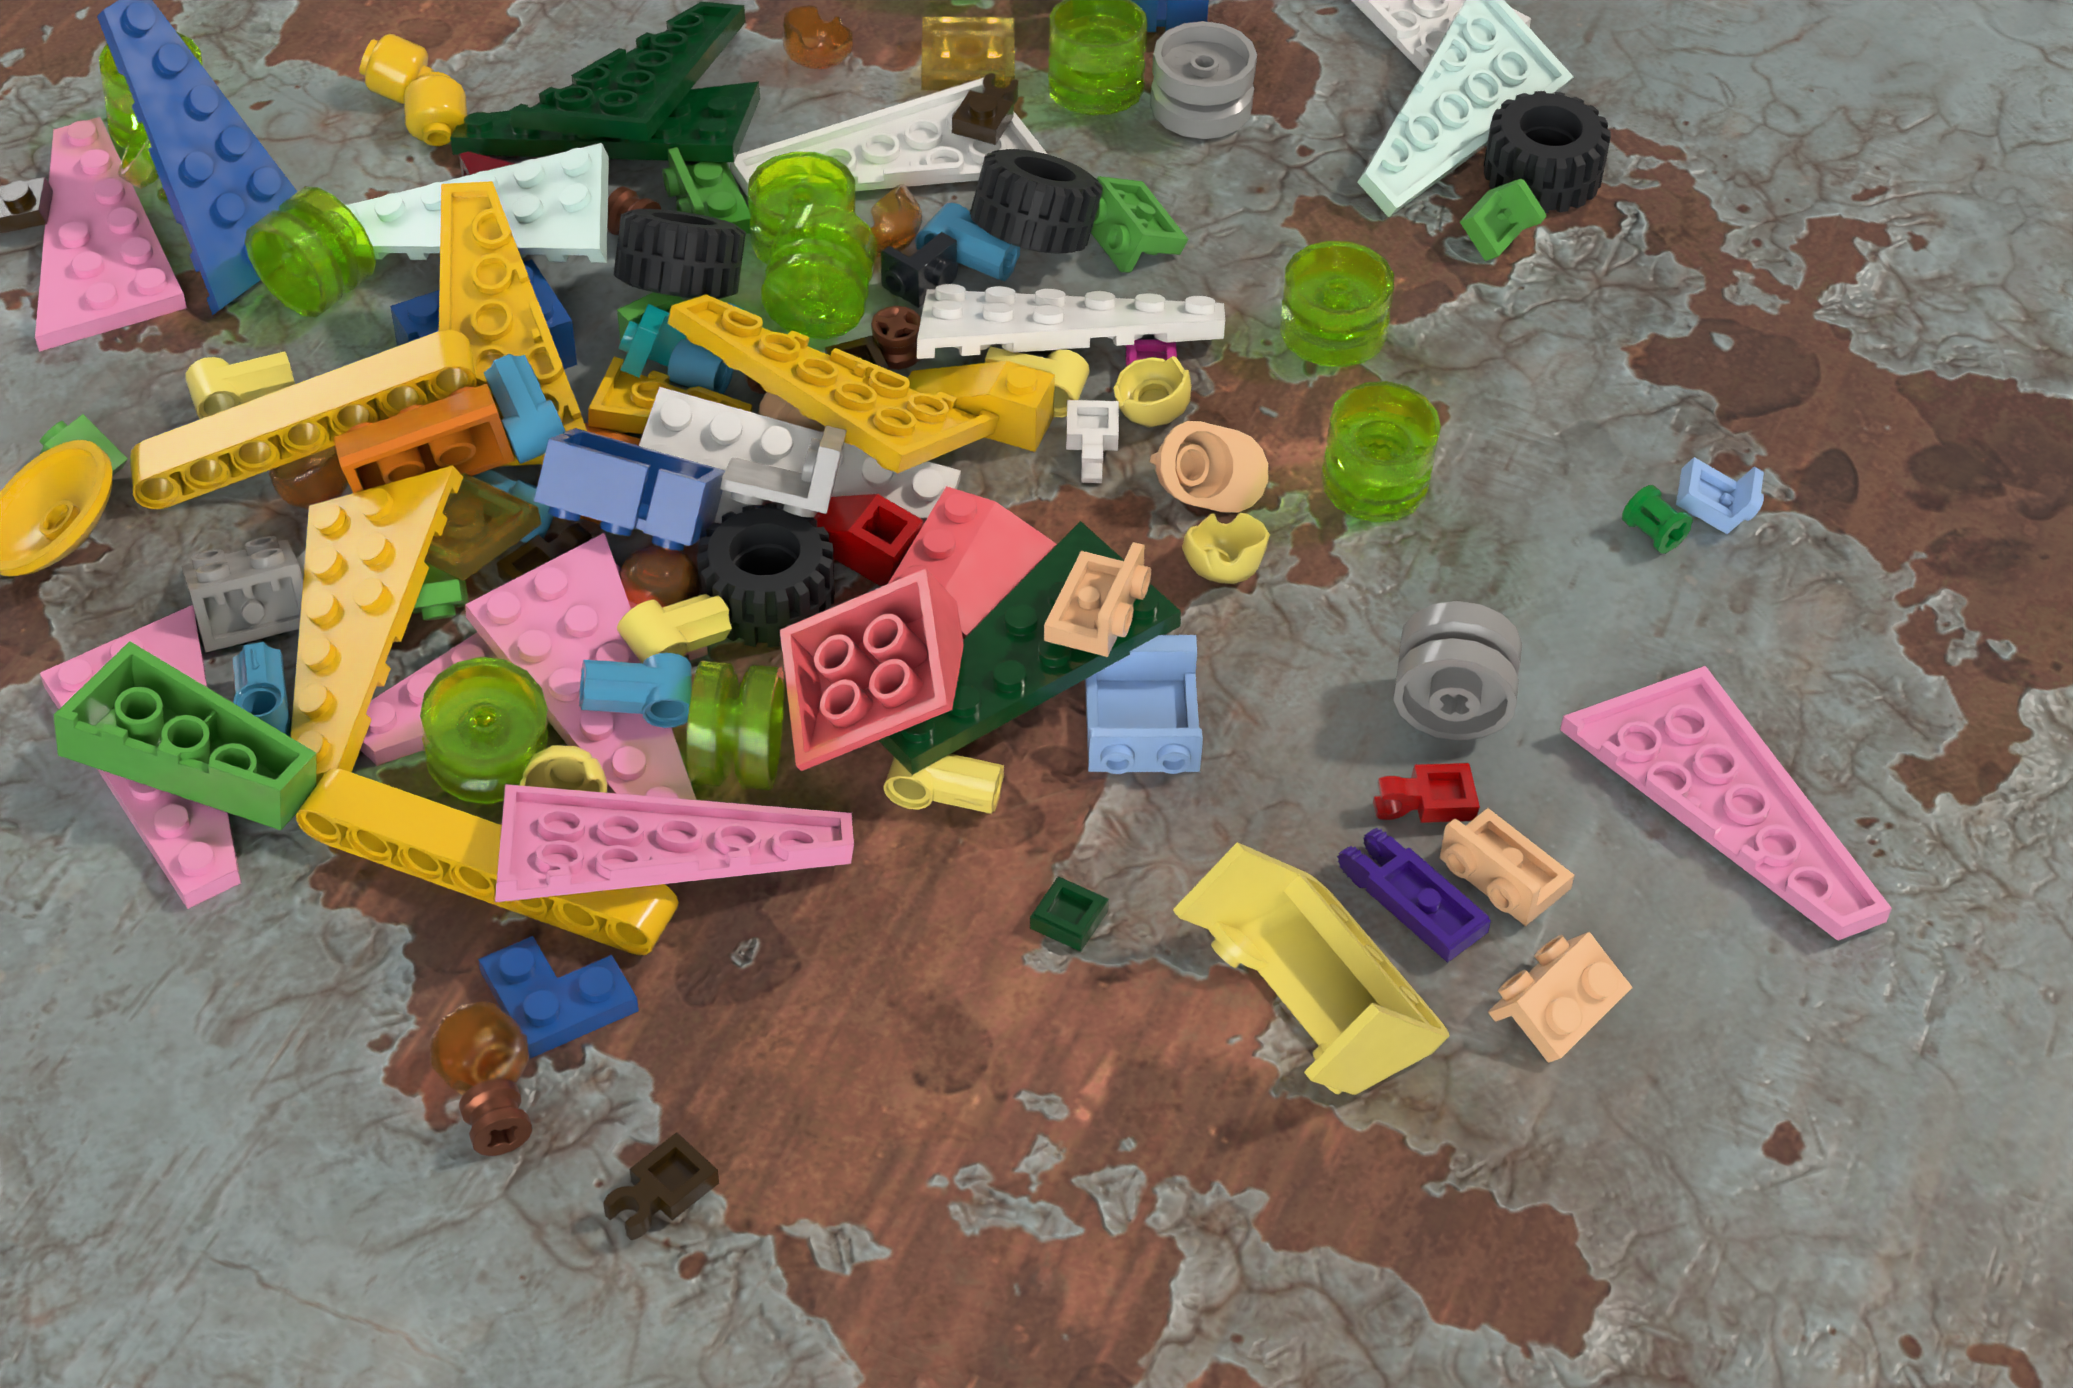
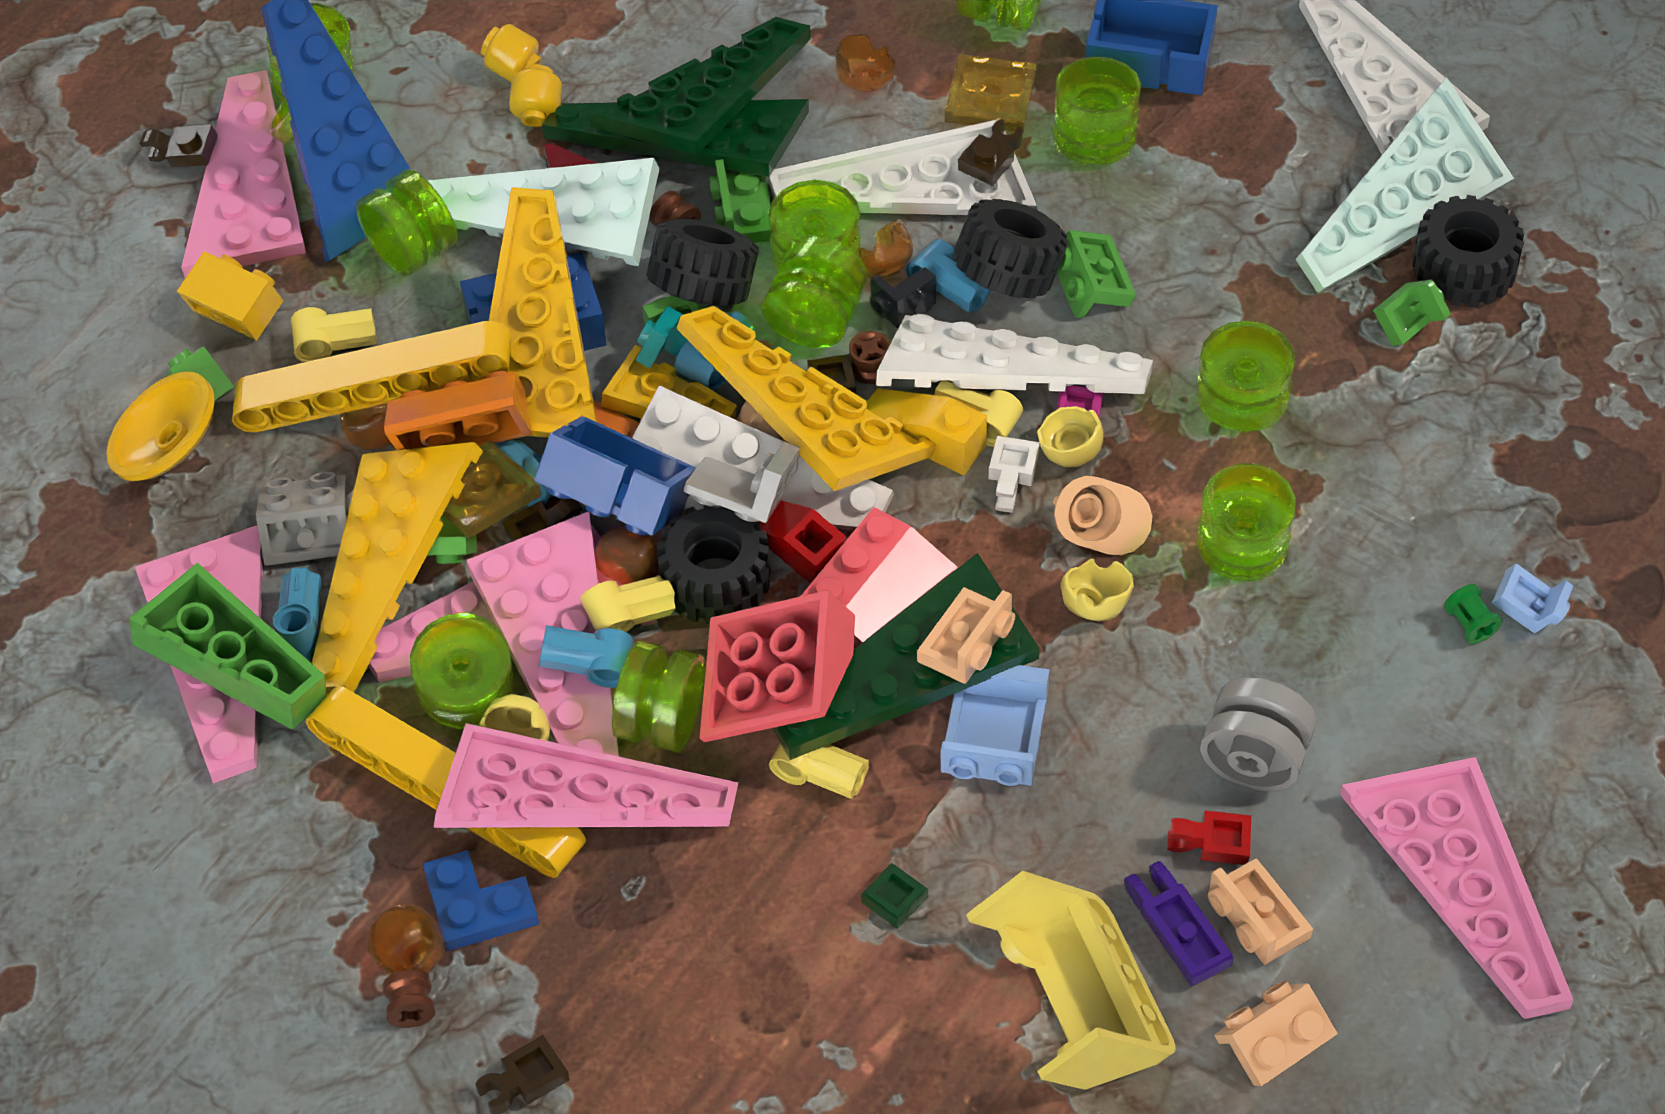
camera: 15 degrees right, 5 degrees up
dark azure piece [483,354,566,464] -> none
light grey wheel [1150,21,1257,139] -> none
none -> yellow brick [177,251,284,341]

